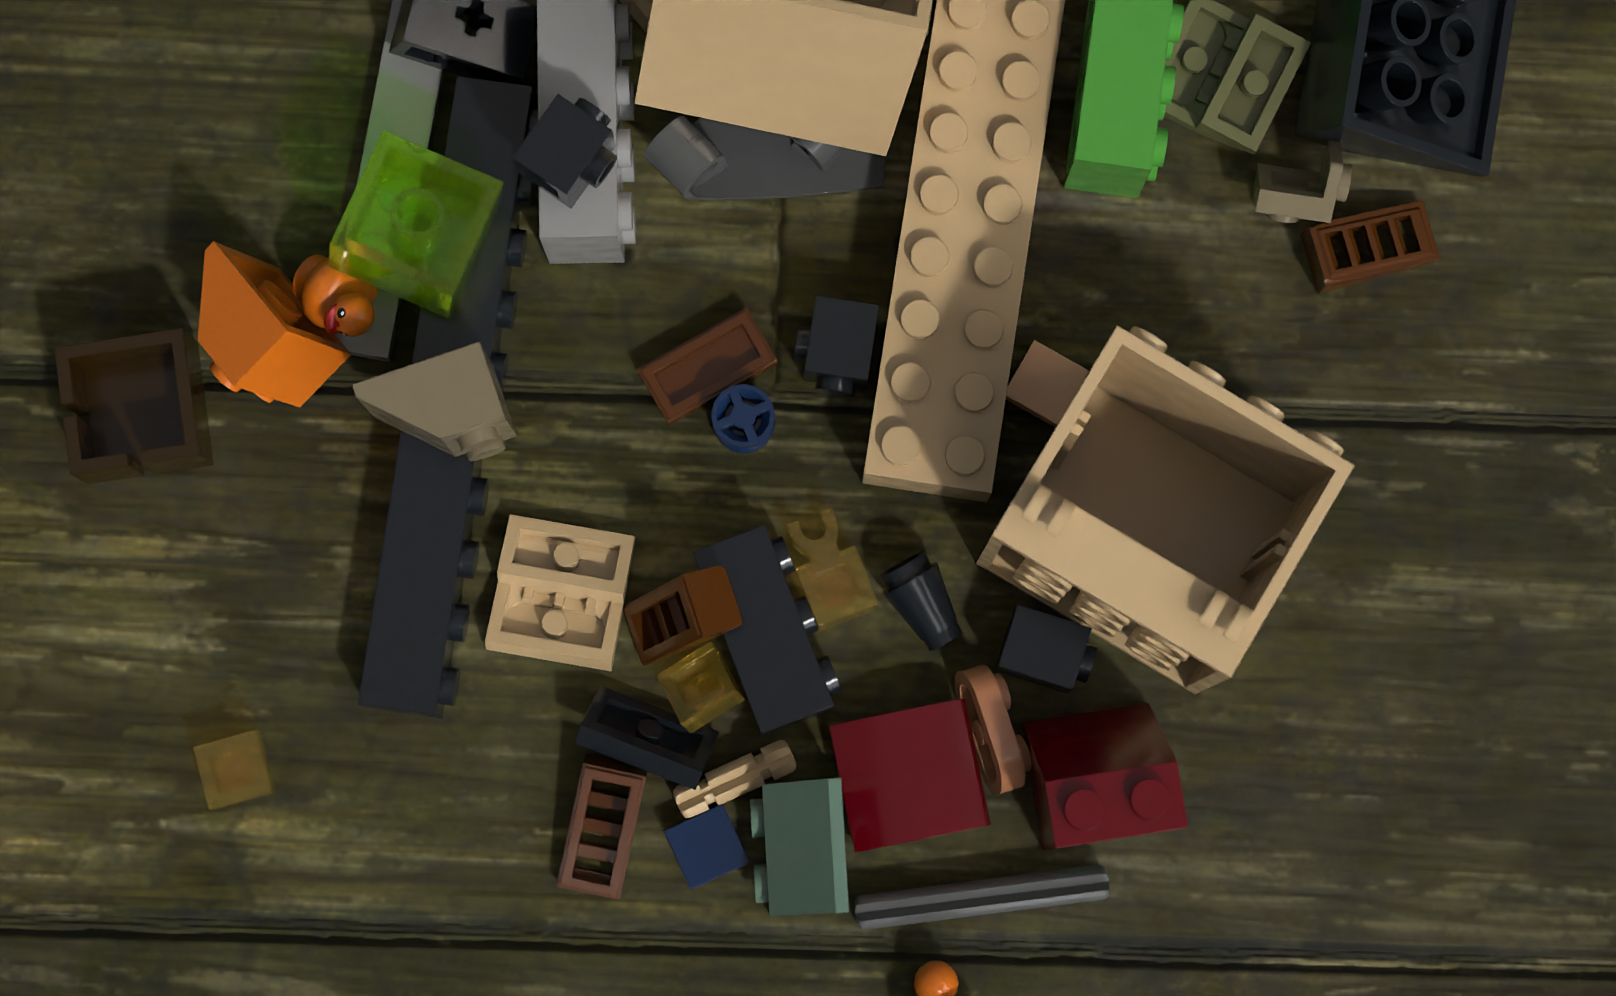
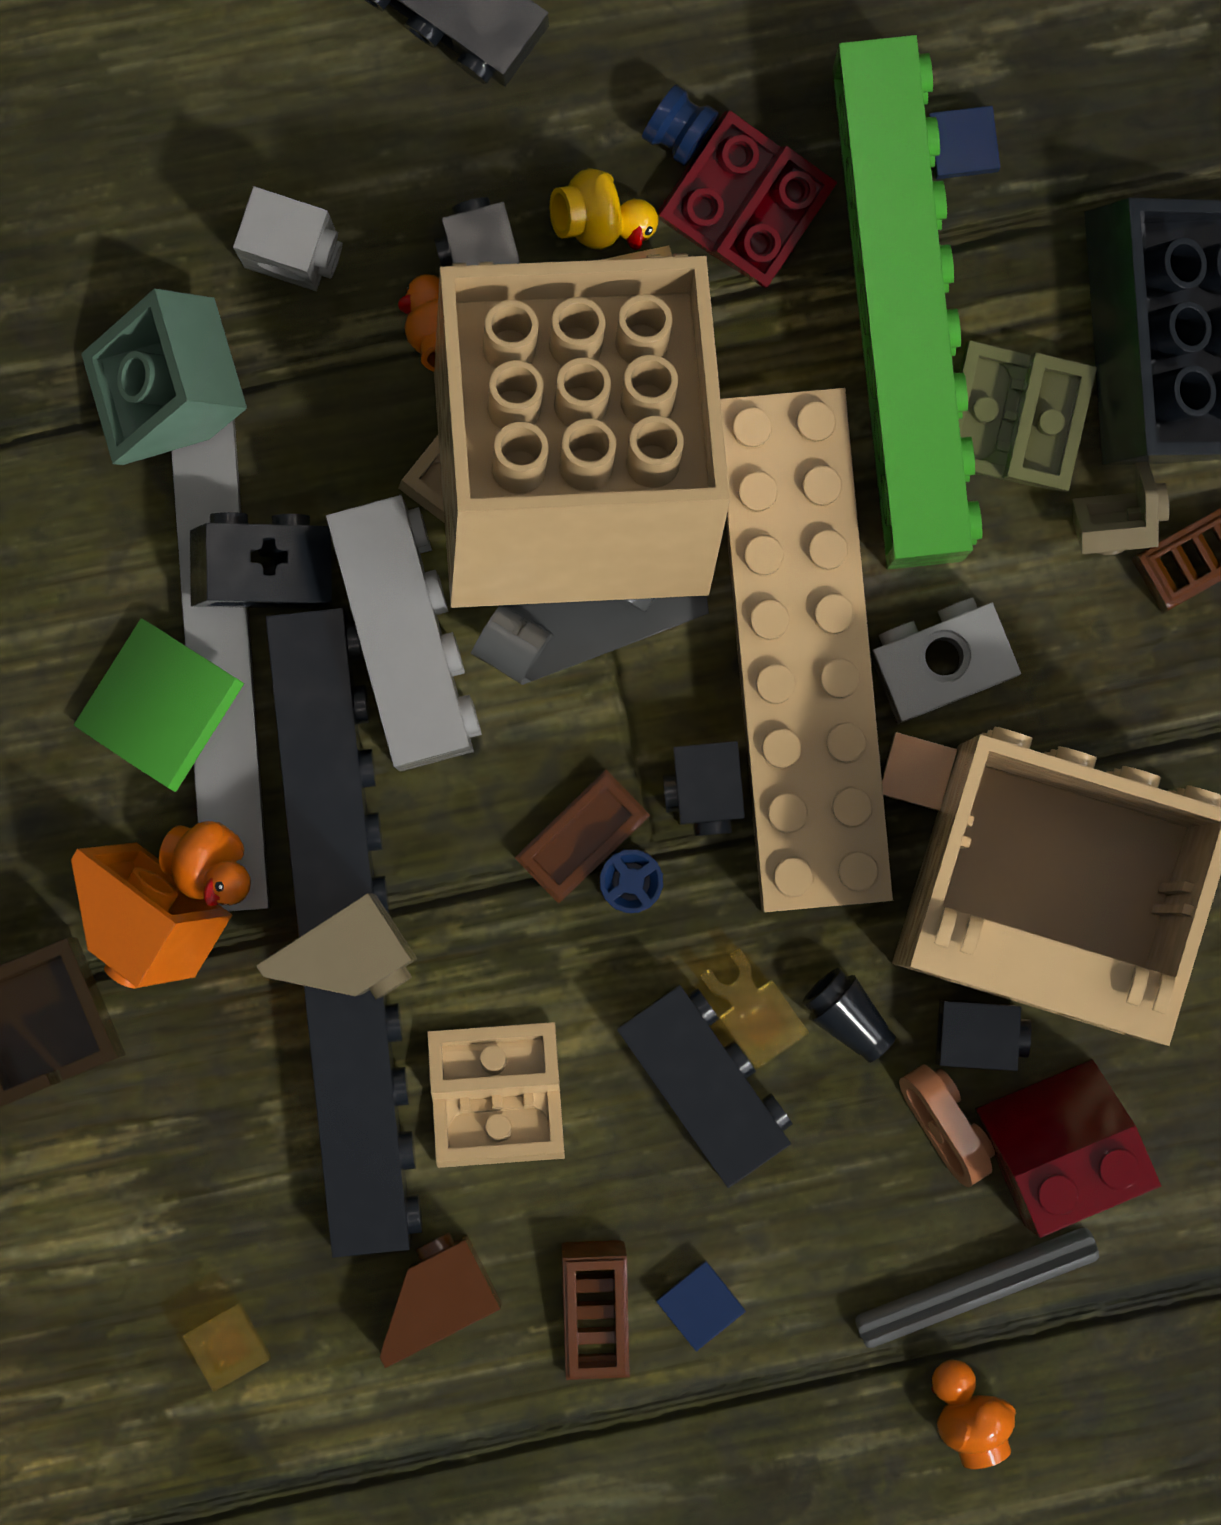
camera: 10 degrees left, 5 degrees up
clear neon green brick [329,130,504,318] -> none
black brick [512,94,617,209] -> none
black plate [575,685,720,790] -> none
reddish brown slope [624,565,742,666] -> none
clear yellow plate [657,641,745,733] -> none
tan axle [673,740,796,818] -> none
sand green slope [750,778,849,916] -> none
dark red slope [829,698,991,853] -> none
none -> bright green slope [74,618,245,792]
none -> reddish brown slope [379,1232,502,1368]
none -> light grey brick [870,598,1021,724]

